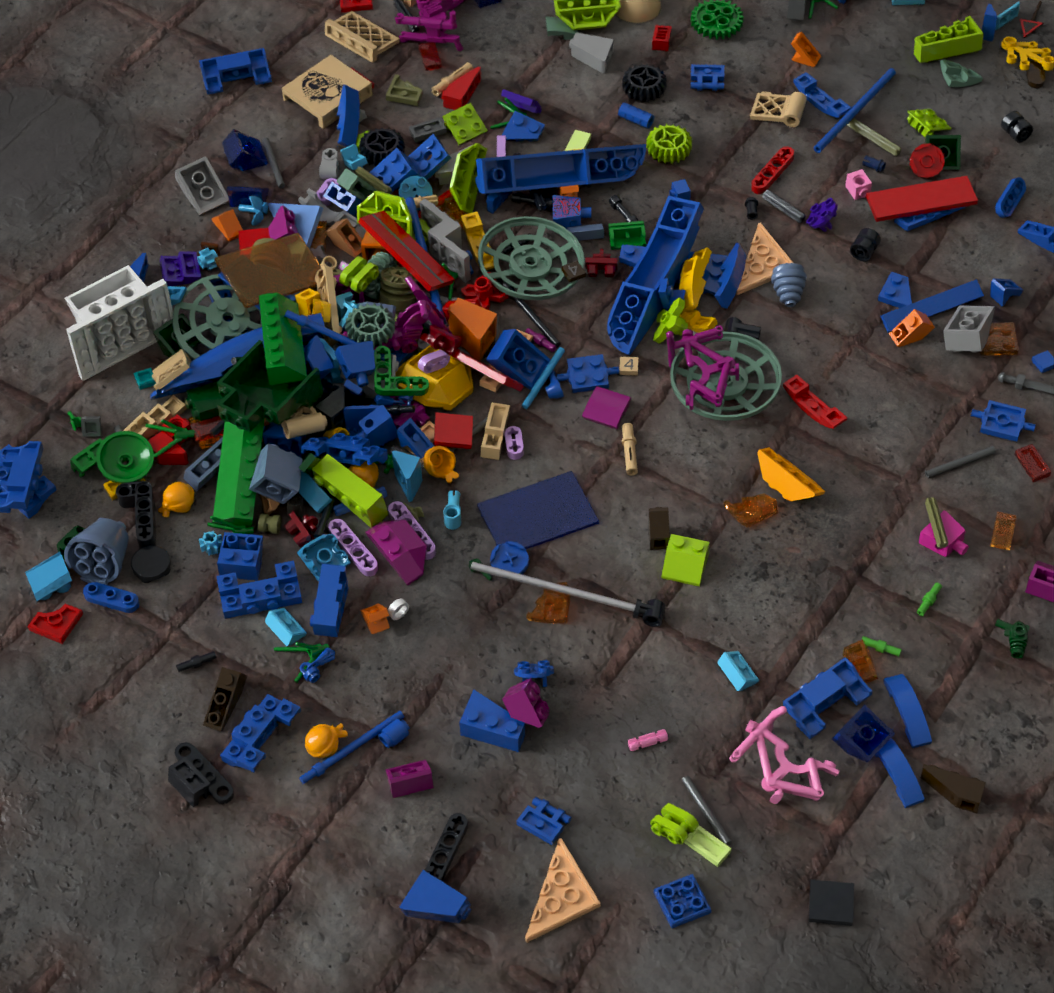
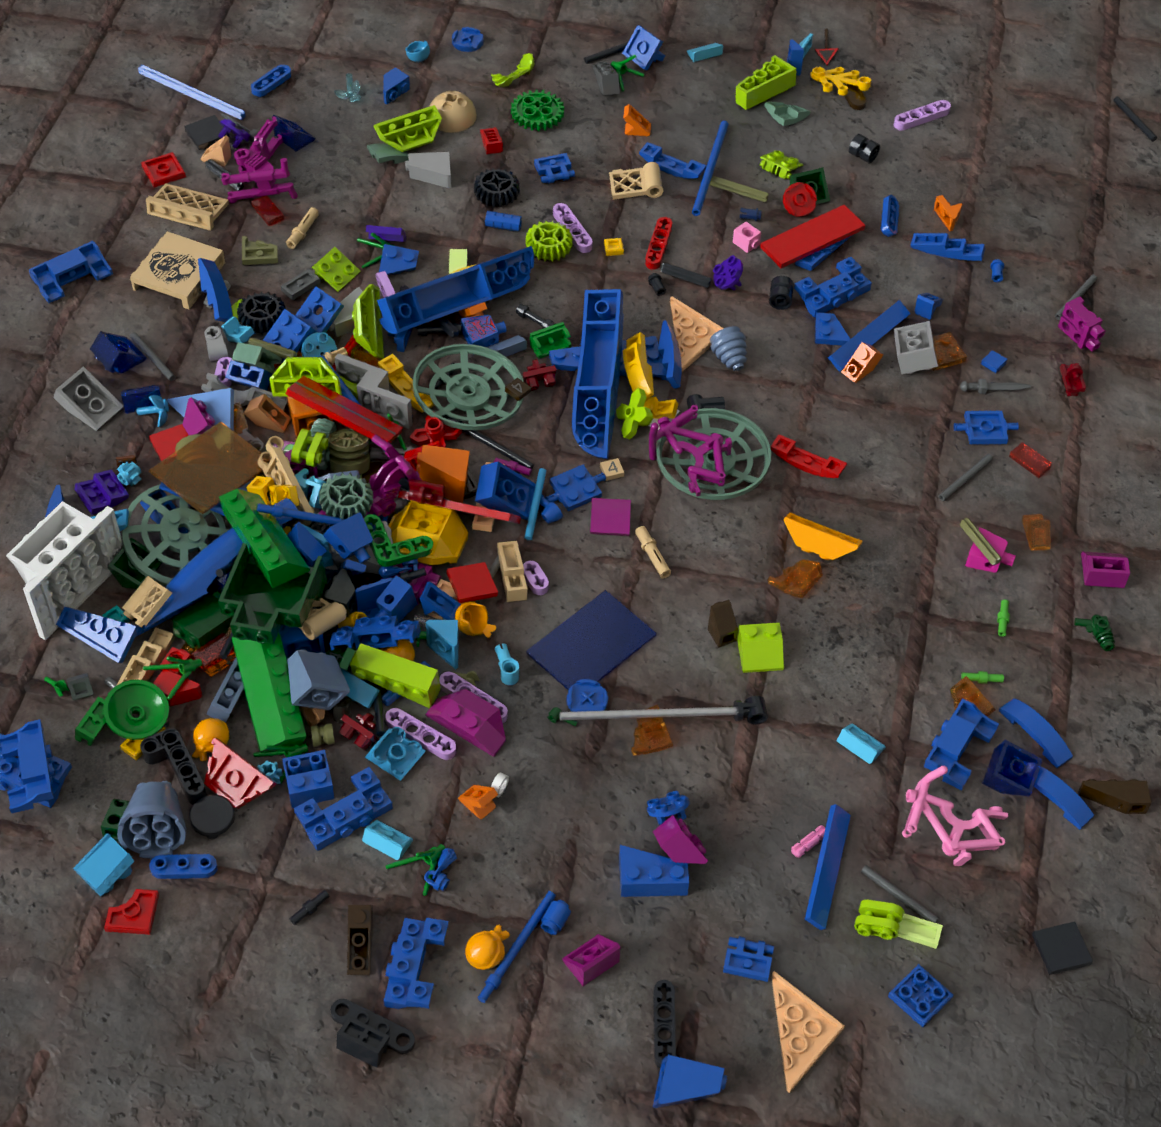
camera: 25 degrees left, 0 degrees up
orange slope [212,209,243,241] -> none
blue wedge [310,564,349,637] -> none
lavender beam [418,350,450,374] -> none
red slope [442,67,481,110] -> none
blue slope [658,278,685,311] -> none
blue plate [669,179,691,200] -> none
none -> wing [56,607,140,663]
none -> wing [204,737,277,809]
none -> lavender beam [553,203,593,253]
none -> yellow tile [604,238,624,256]
none -> blue bracket [794,257,872,318]
none -> blue tile [805,804,851,930]

